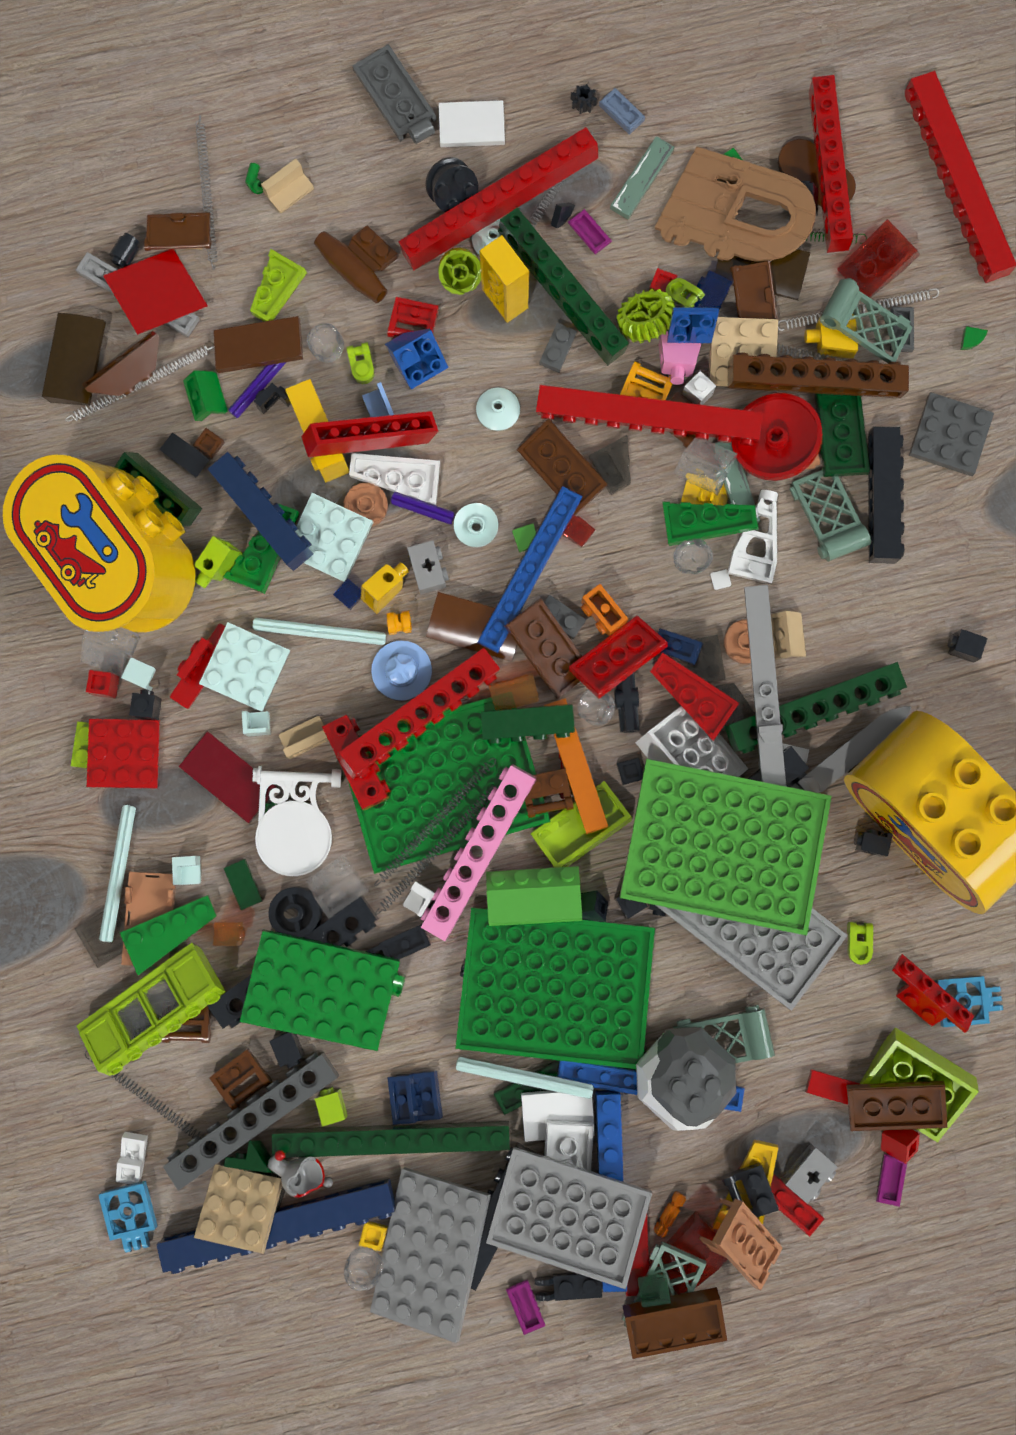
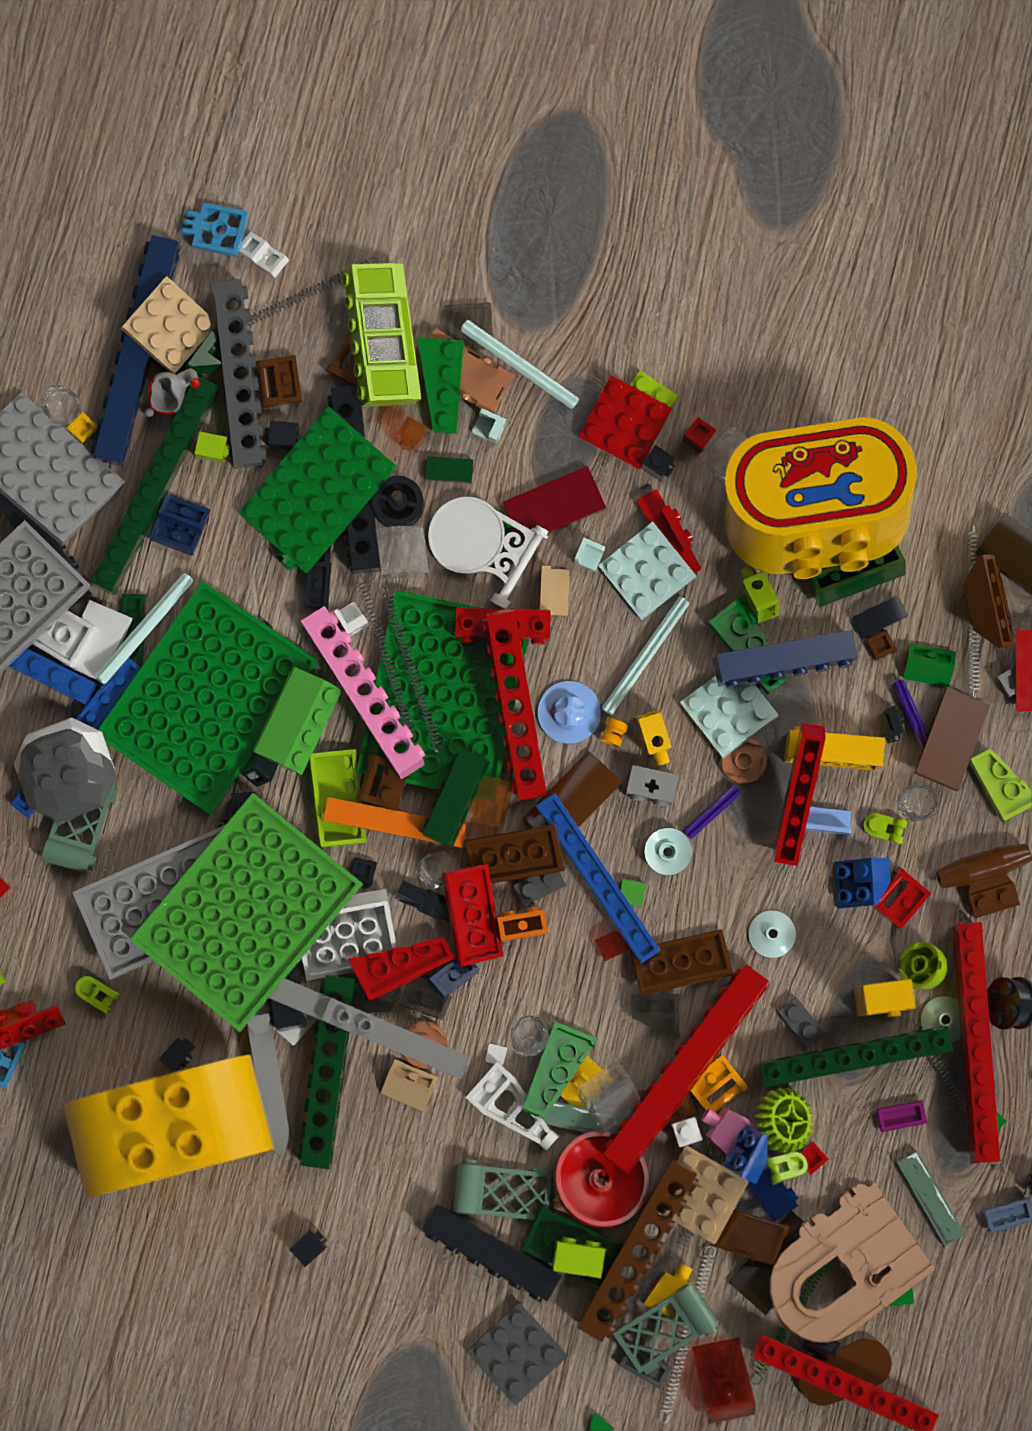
camera: 115 degrees right, 0 degrees up
light aqua panel [121,658,156,691] -> none
clear blue tile [333,578,361,610] -> none
white wing [349,453,440,506] -> none
black tile [551,202,575,228] -> none
none -> lime brick [551,1237,605,1278]

